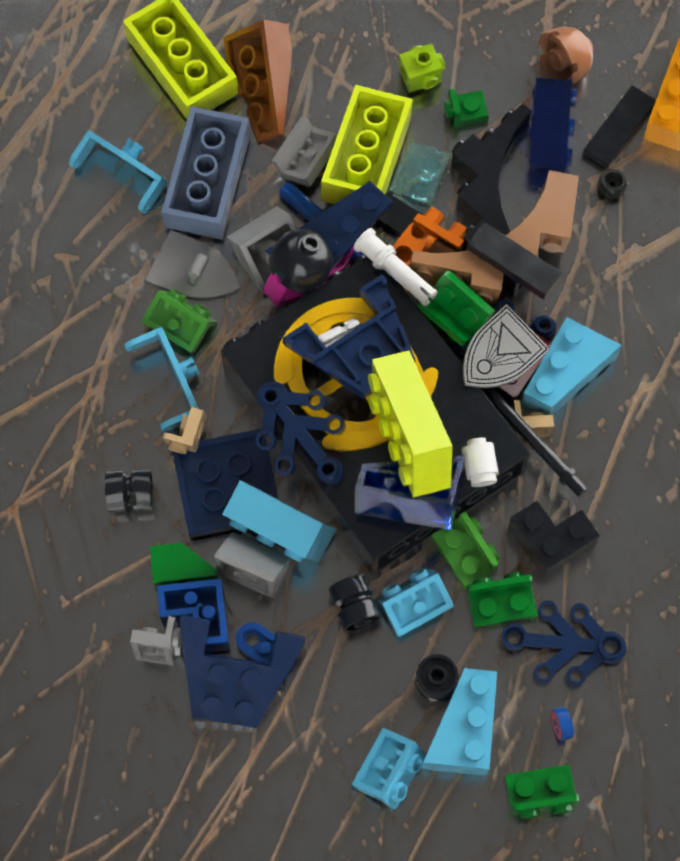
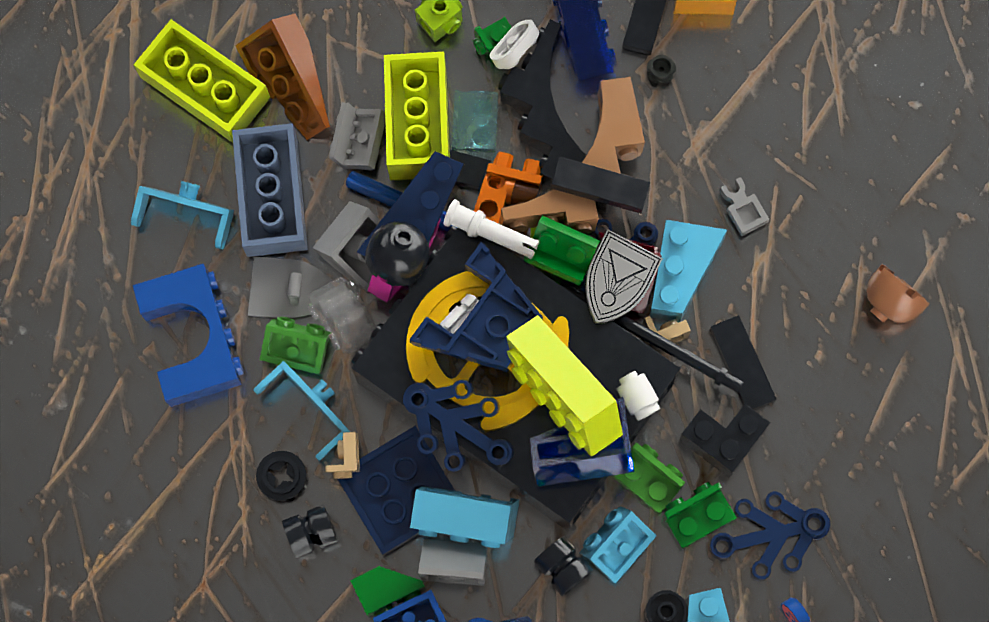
camera: 15 degrees left, 5 degrees up
none -> blue arch [132,263,244,407]
none -> black gear [256,451,307,501]
none -> clear brick [307,277,376,354]
none -> white plate [490,20,539,69]
none -> black tile [710,315,777,410]
none -> light grey plate [719,177,769,236]

